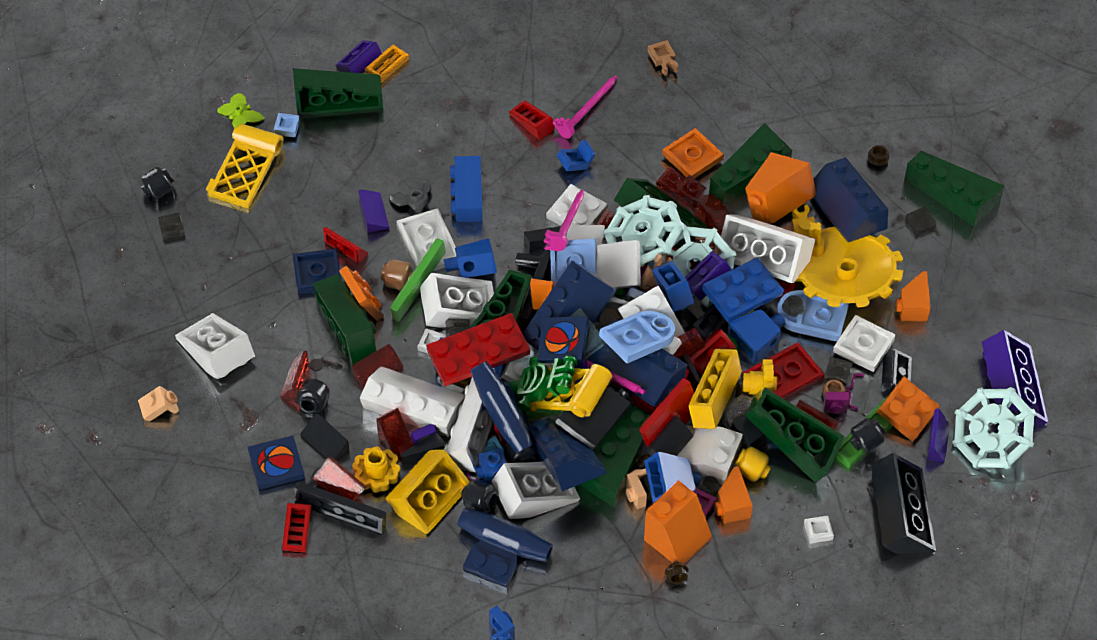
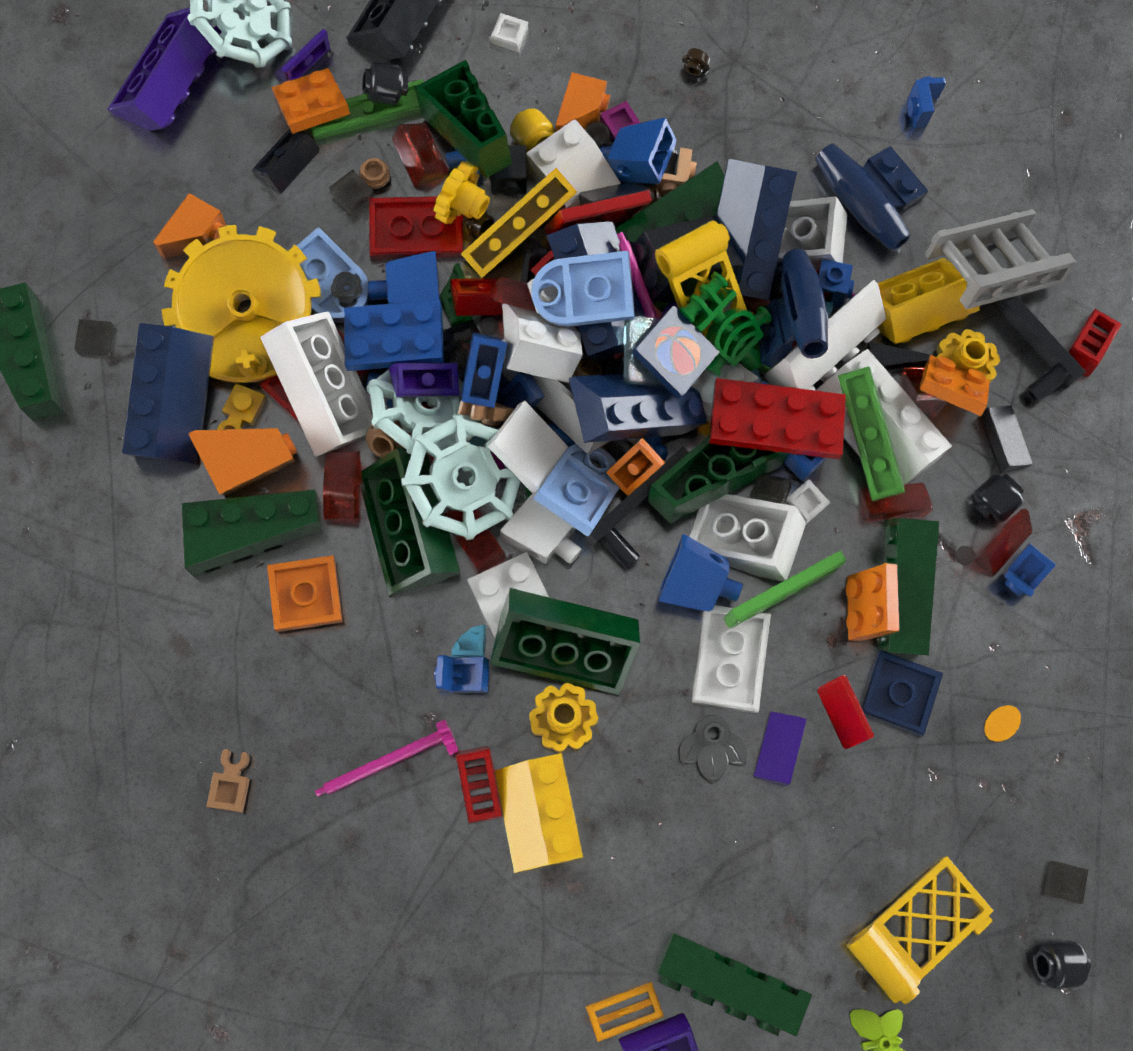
camera: 155 degrees left, 20 degrees up
white slope [175,313,255,379] -> none
tile [248,436,305,490] -> none
light blue plate [274,113,300,137] -> none
clear red slope [313,457,366,501] -> none
medium nougat head [381,259,413,291] -> none
dark purple tile [409,424,436,446] -> none
blue brick [450,156,482,222] -> none
black head [461,480,498,513] -> none
black piece [524,226,567,252] -> none
dark pink piece [544,190,584,251] -> none
orange slope [644,480,712,565] -> none
clear red slope [656,166,707,204] -> none
magenta plate [823,392,849,414] -> none
white plate [833,315,896,372] -> none
magenta piece [845,373,864,410] -> none
dark brown plate [868,145,890,166] -> none
none -> medium azure tile [451,625,486,658]
none -> dark green slope [490,588,640,695]
none -> yellow slope [494,753,583,873]
none -> yellow plant [529,683,598,753]
none -> bright green tile [838,366,905,501]
none -> orange plate [920,355,990,416]
none -> light grey fence [924,209,1077,309]
none -> light orange sticker [984,705,1021,742]
none -> blue bracket [1003,543,1056,597]

